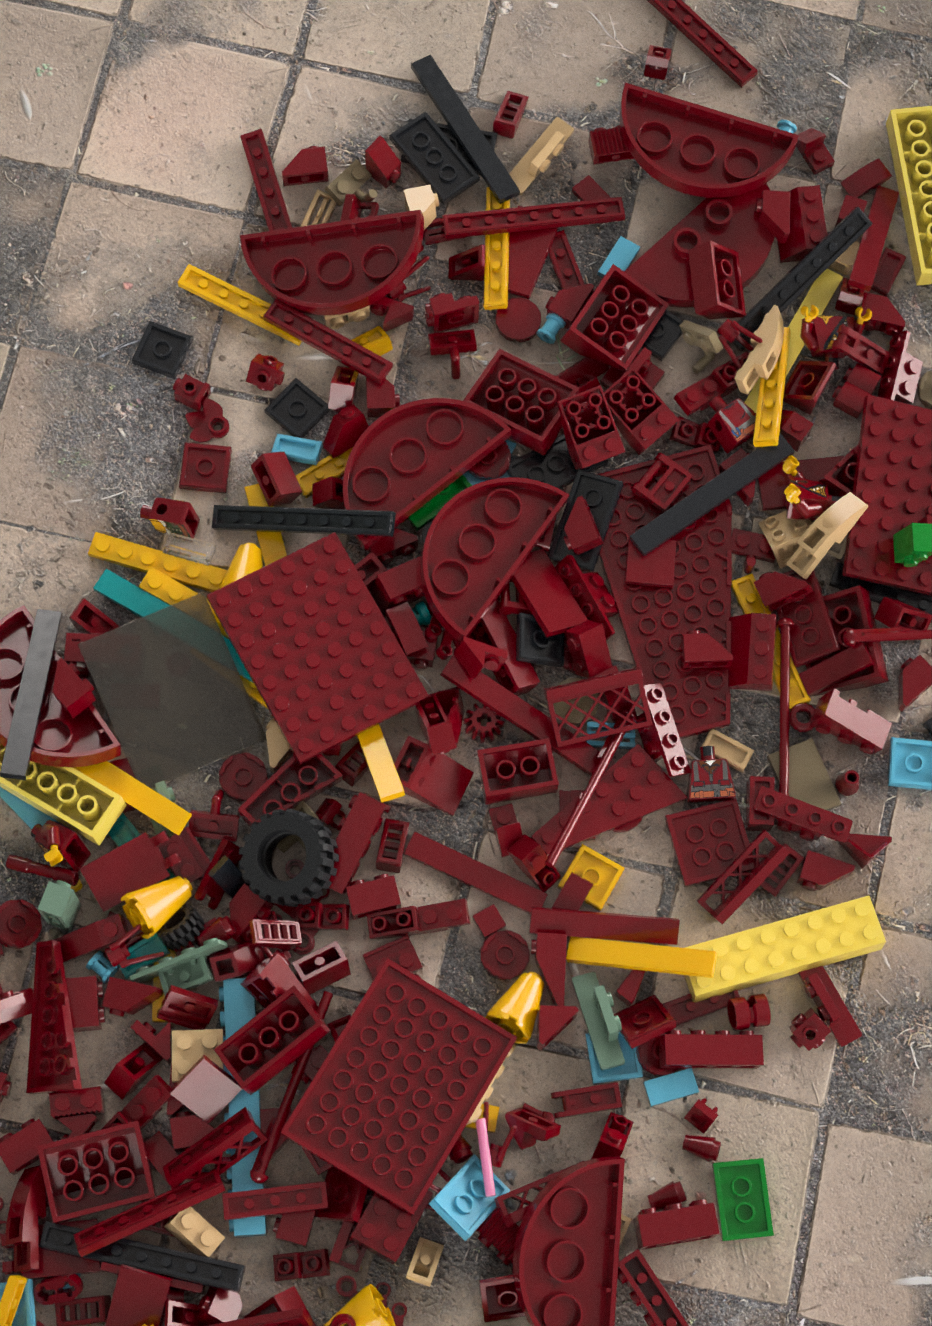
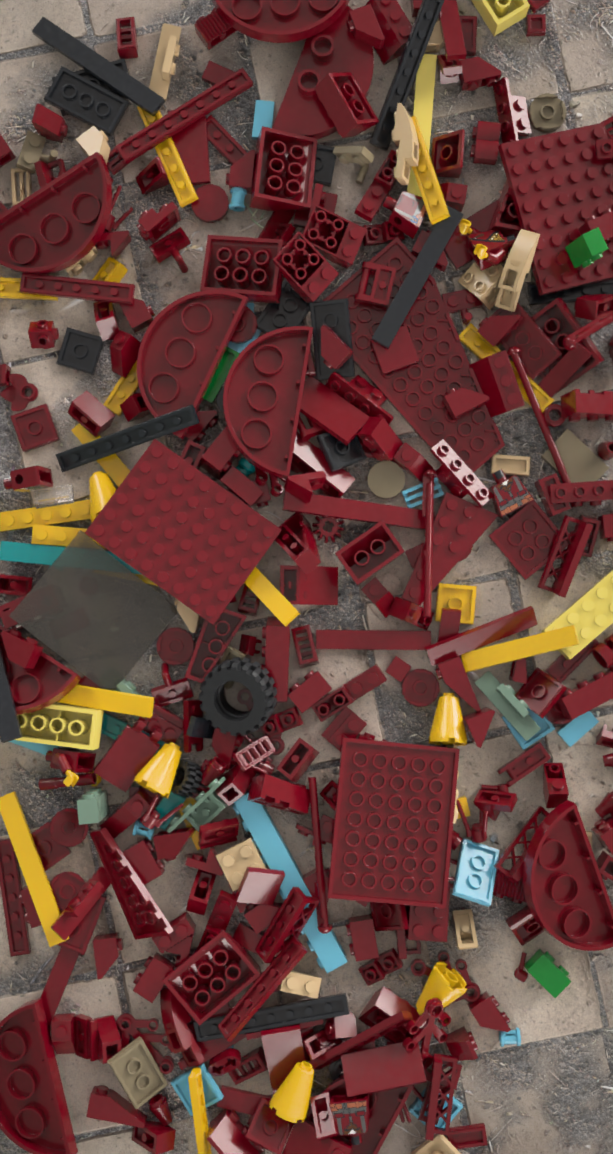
camera: 15 degrees left, 15 degrees up
dark red slope [214,985,331,1095] -> none
dark red plate [222,1181,328,1221] -> none
medium azure tile [271,434,323,465] -> none
bright pink bar [476,1118,496,1197] -> none
dark red fence [544,667,653,747] -> none
dark red plant [716,319,763,369] -> none
dark red torso [800,305,872,370] -> none
dark red plate [831,325,890,374] -> none

